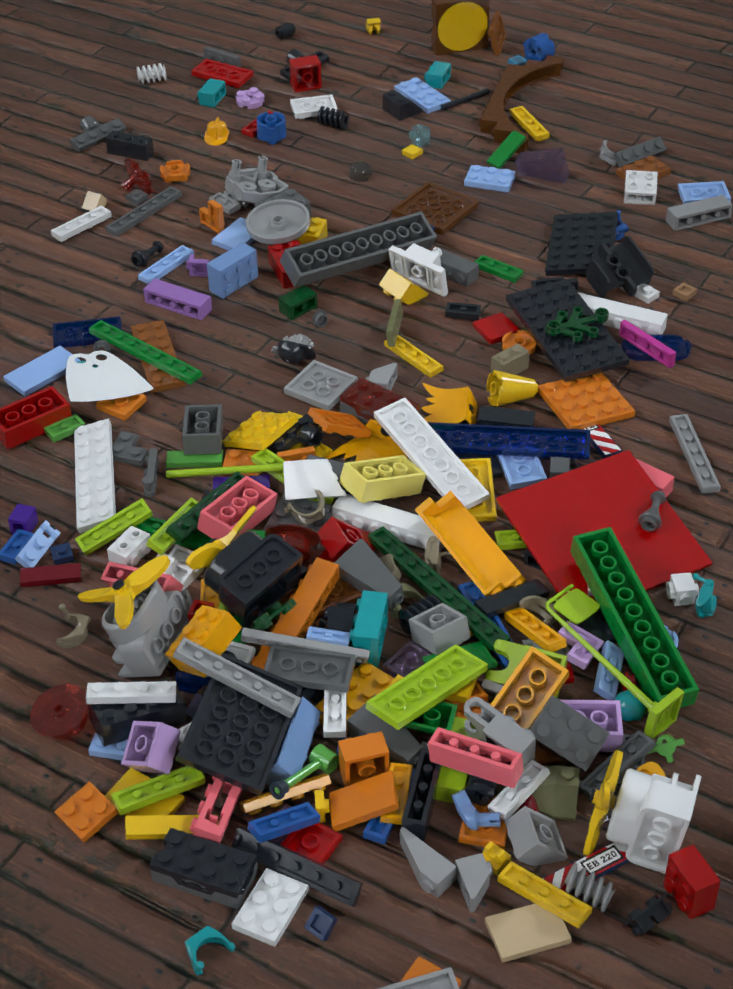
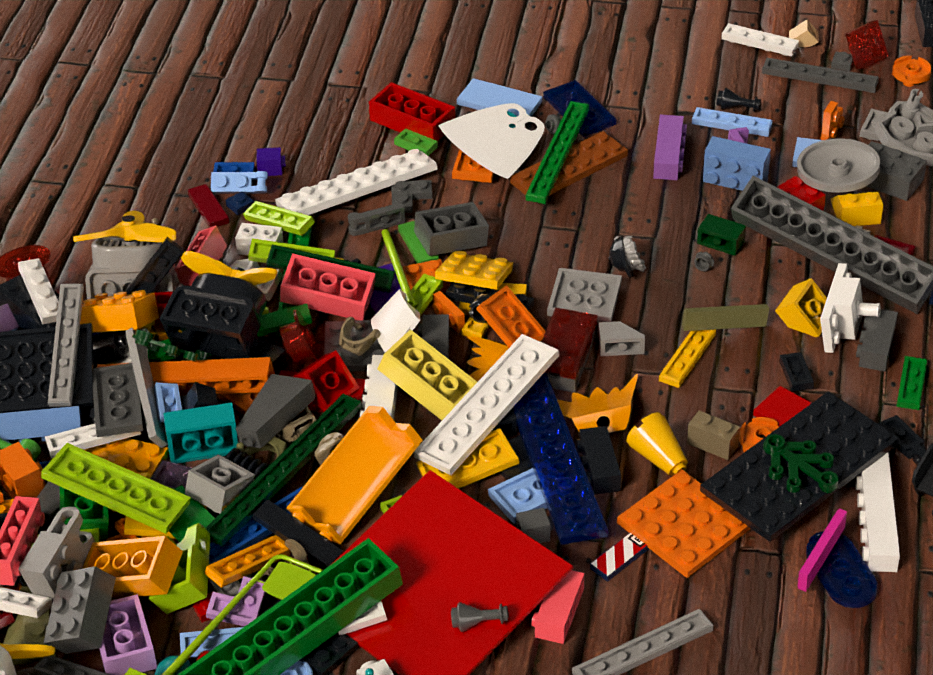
camera: 70 degrees right, 0 degrees up
none -> black tile [125,237,185,295]

